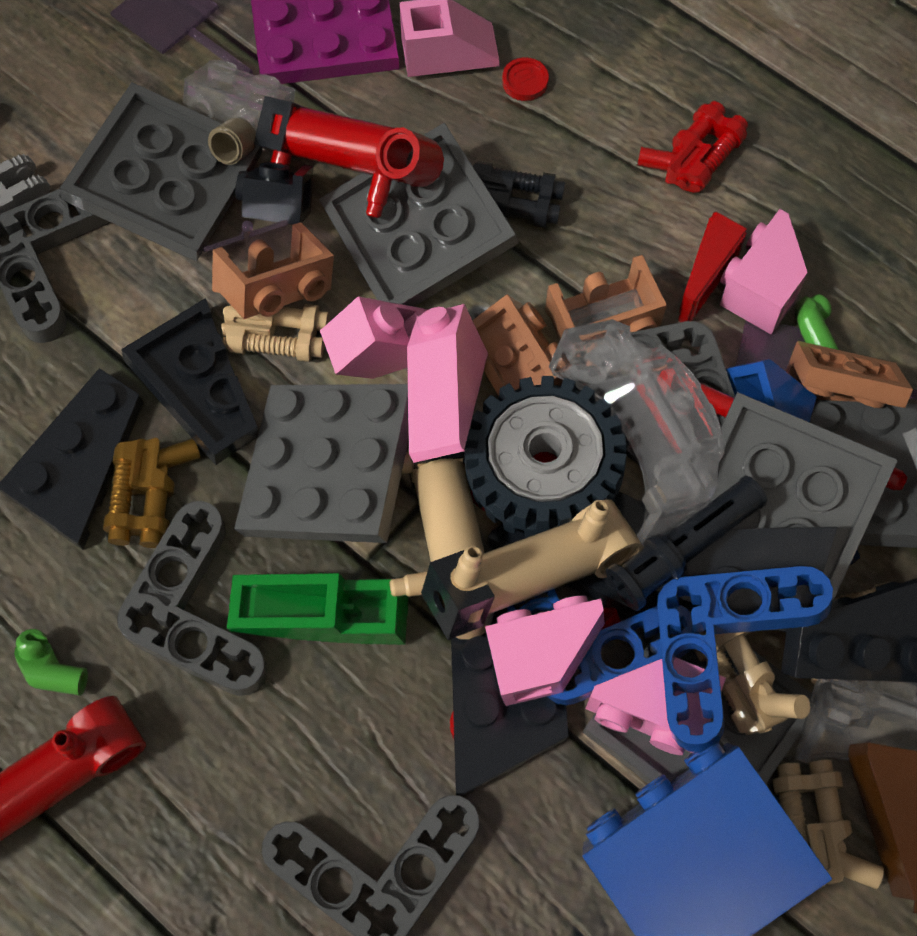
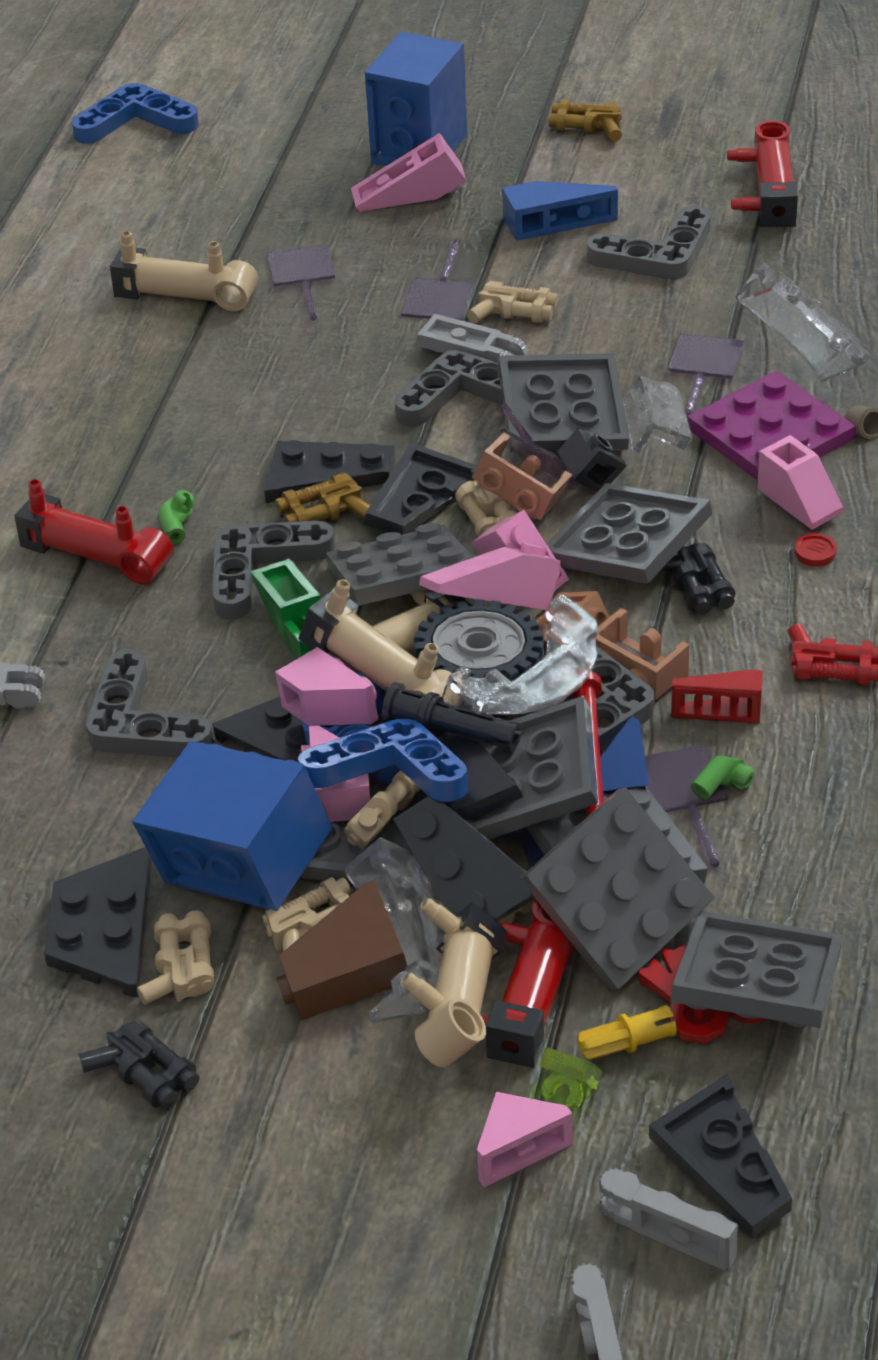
camera: 65 degrees right, 25 degrees down
dark tan piece [208,117,256,165] -> none
red piece [254,96,444,218] -> none
bright pink slope [720,209,808,335] -> none
nougat bracket [786,341,913,408] -> none

